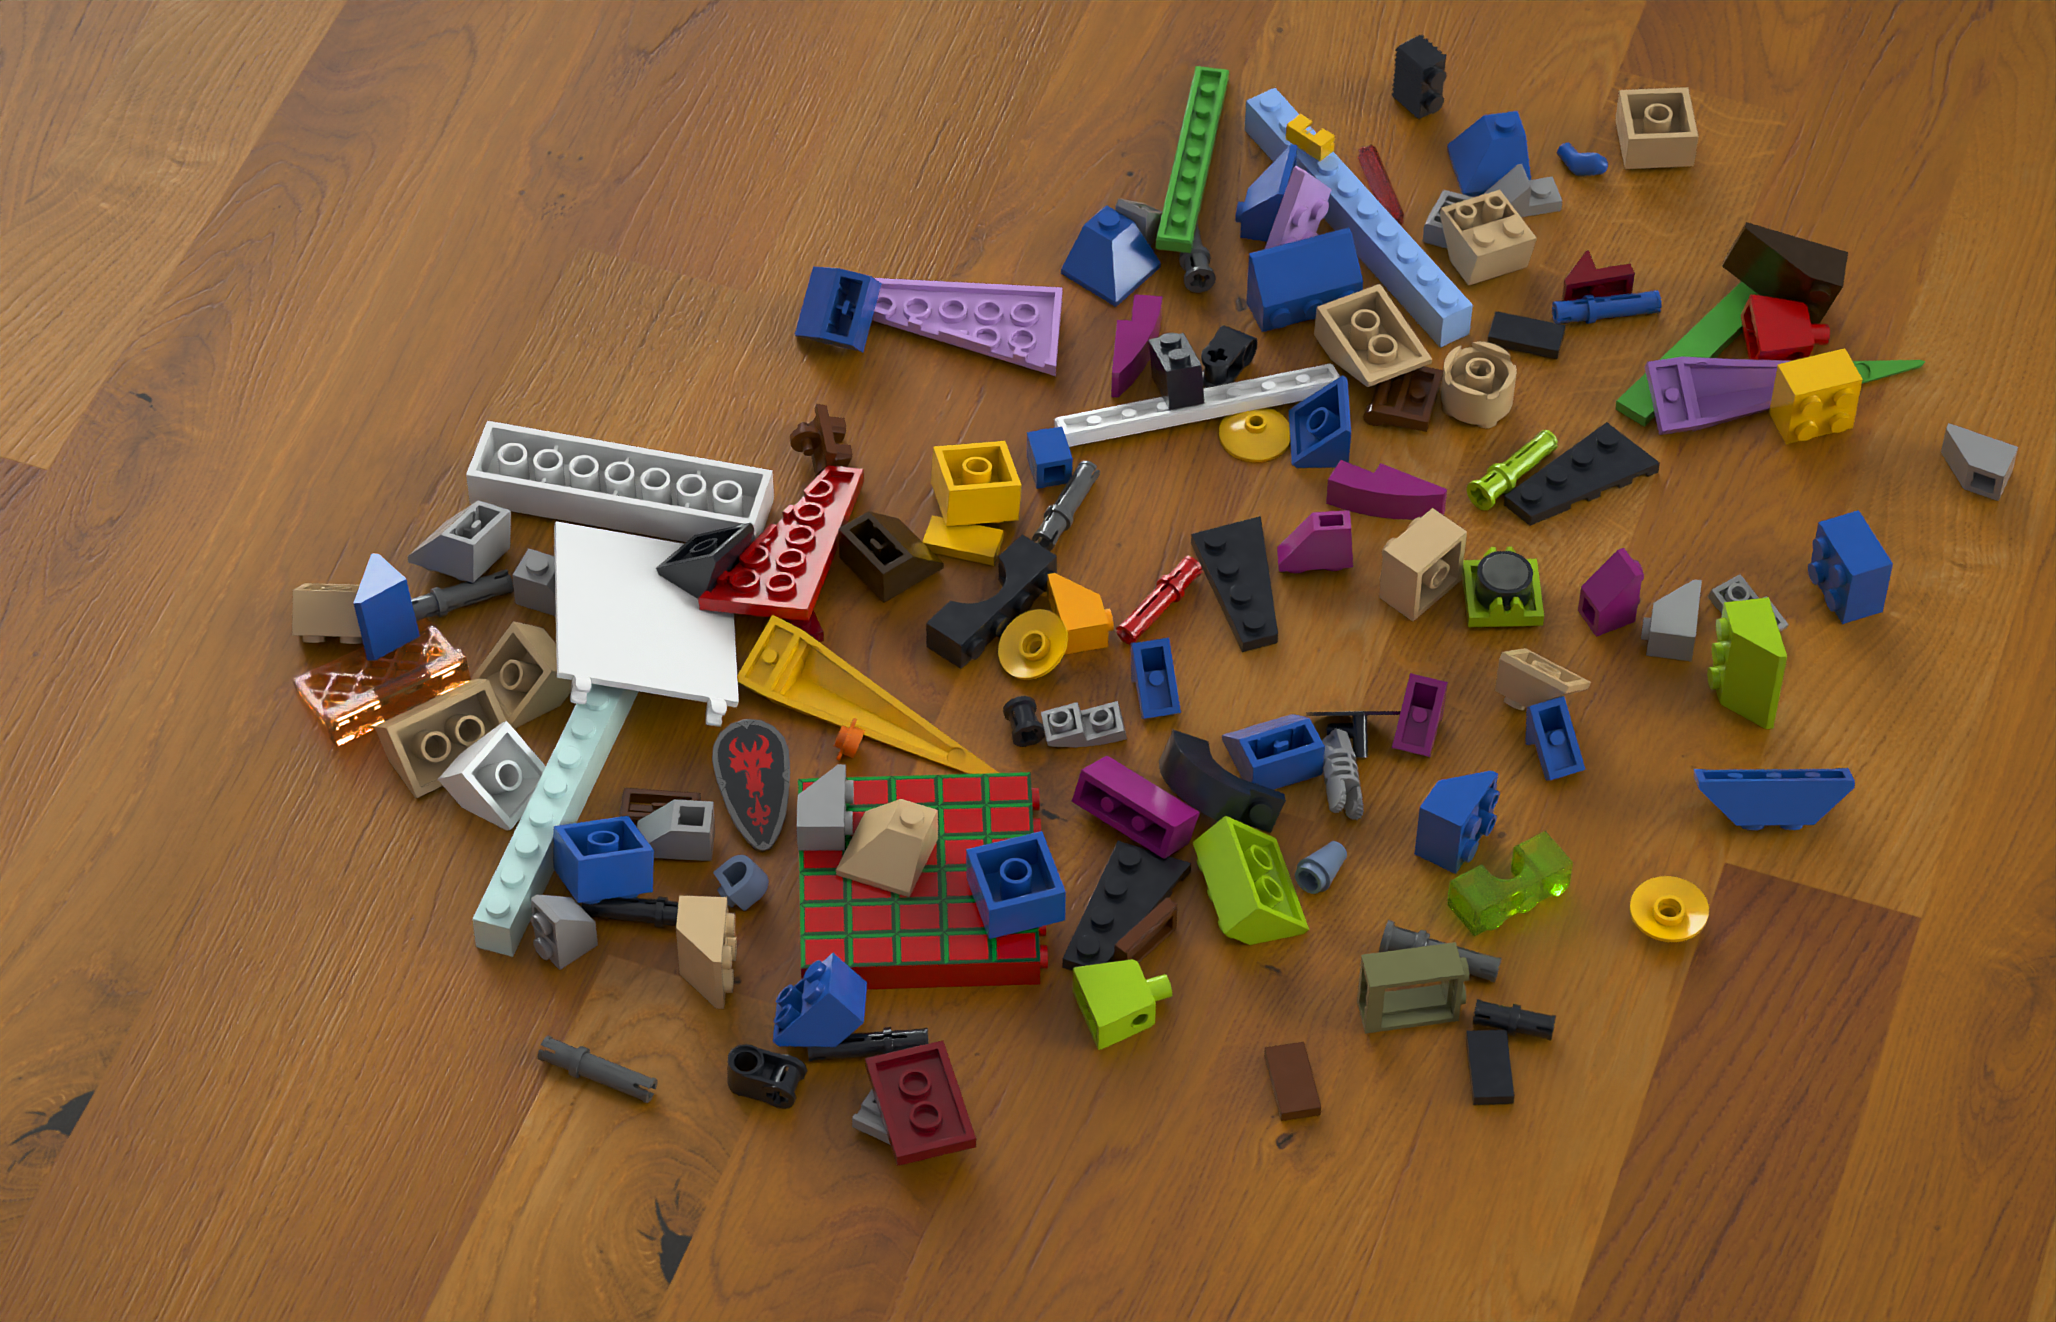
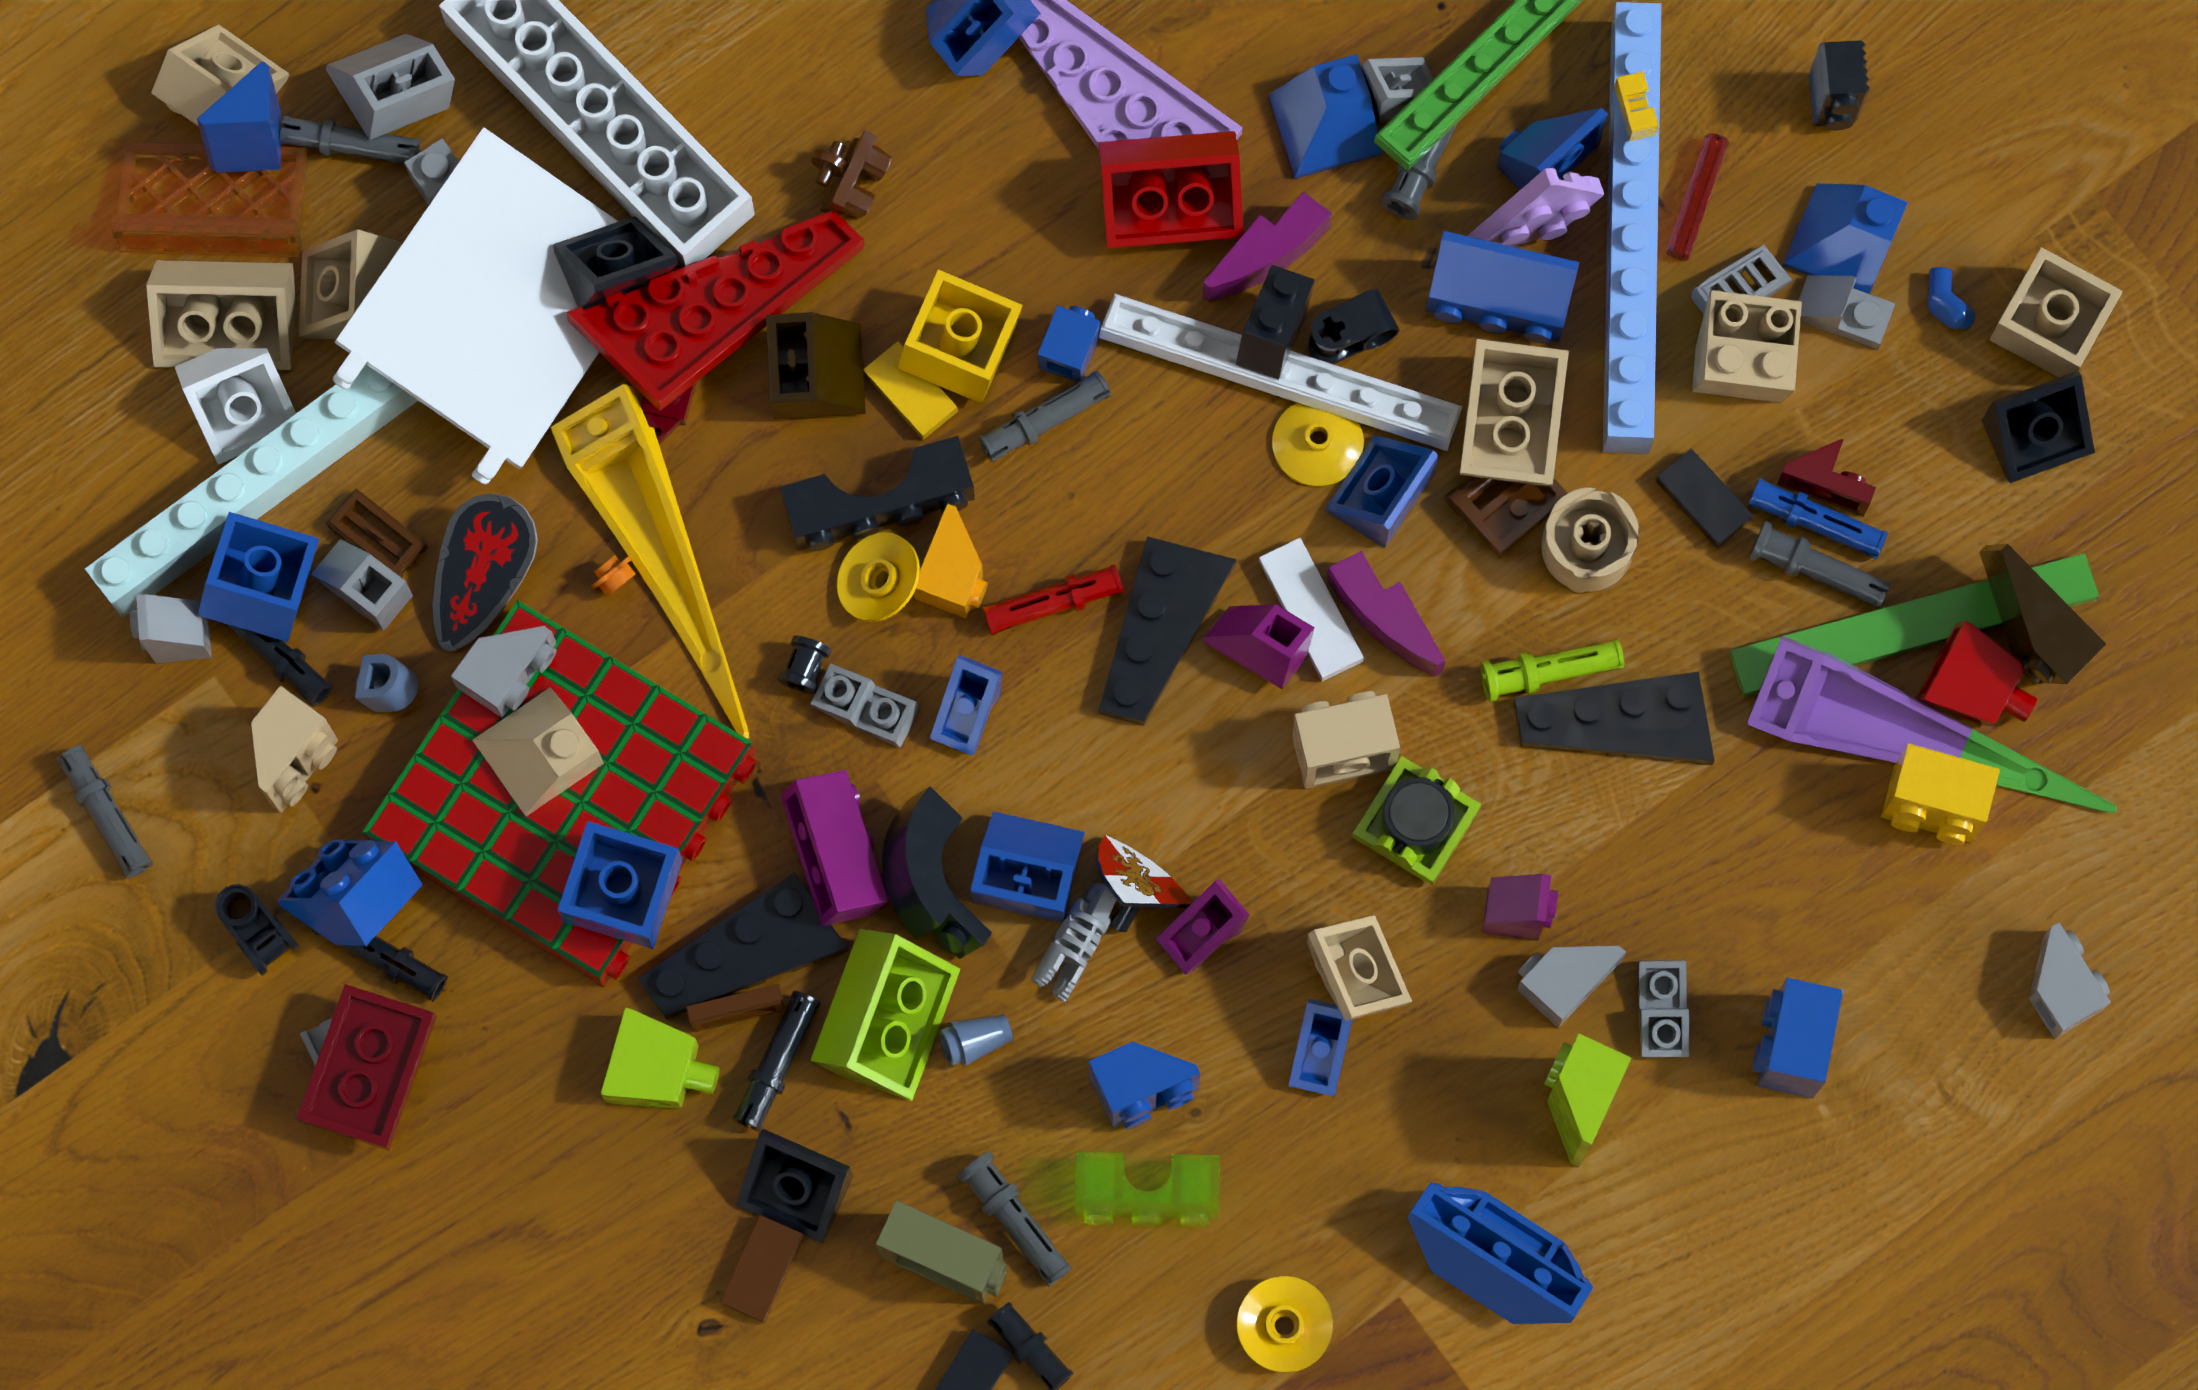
camera: 35 degrees right, 25 degrees up
none -> black pin [733,991,821,1132]
none -> black slope [736,1129,853,1243]
none -> red slope [1098,131,1244,248]
none -> white tile [1259,538,1364,681]
none -> dark grey pin [1748,521,1891,609]
none -> black slope [1982,371,2095,483]

